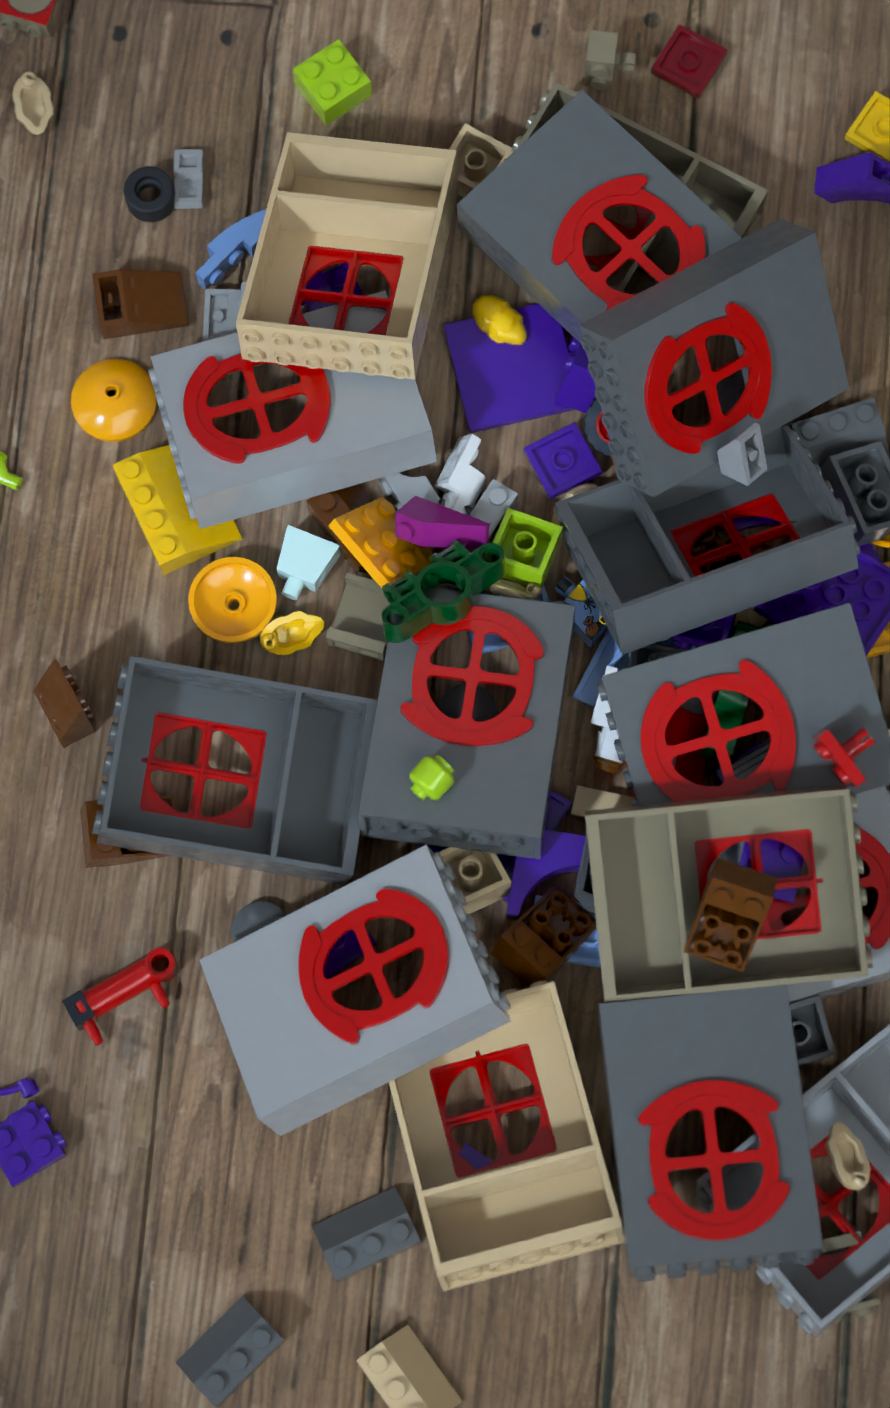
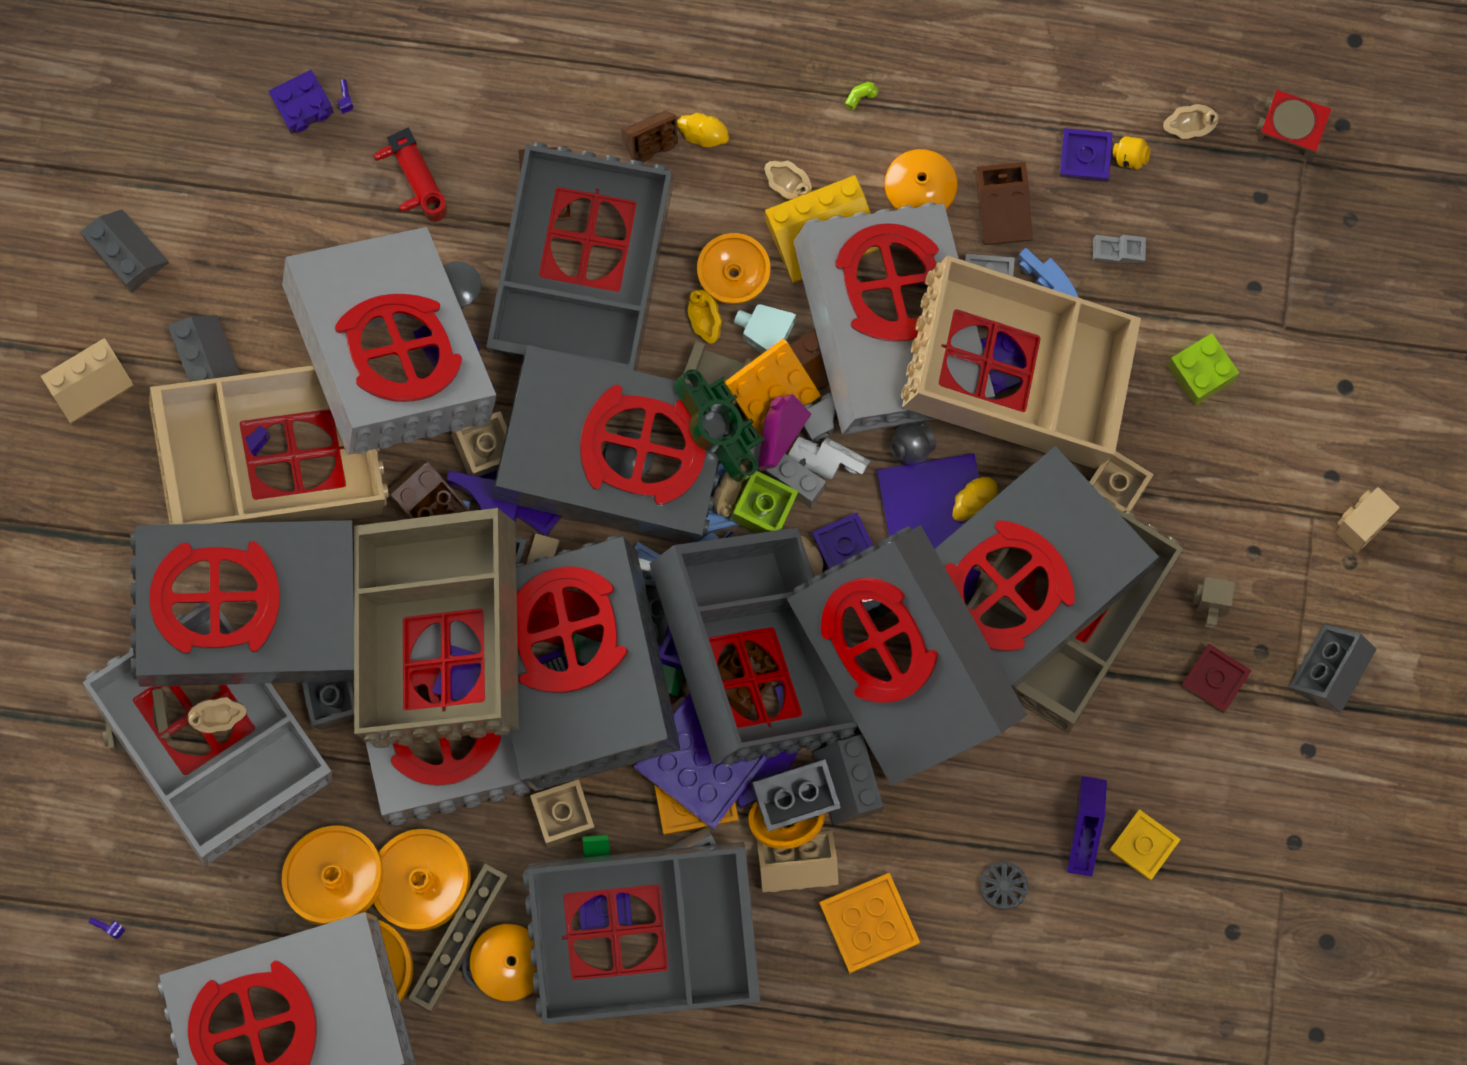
camera: 90 degrees right, 0 degrees up
black tyre [123,166,176,223] -> none
lime head [409,755,455,801] -> none
reddish brown slope [683,857,777,972] -> none
light grey slope [717,422,767,486] -> none
red plate [812,728,875,787] -> none
none -> yellow arm [677,112,729,148]
none -> tan arm [764,160,812,200]
none -> flat silver piece [890,422,936,464]
none -> dark purple plate [1060,128,1113,181]
none -> yellow head [1113,136,1150,170]

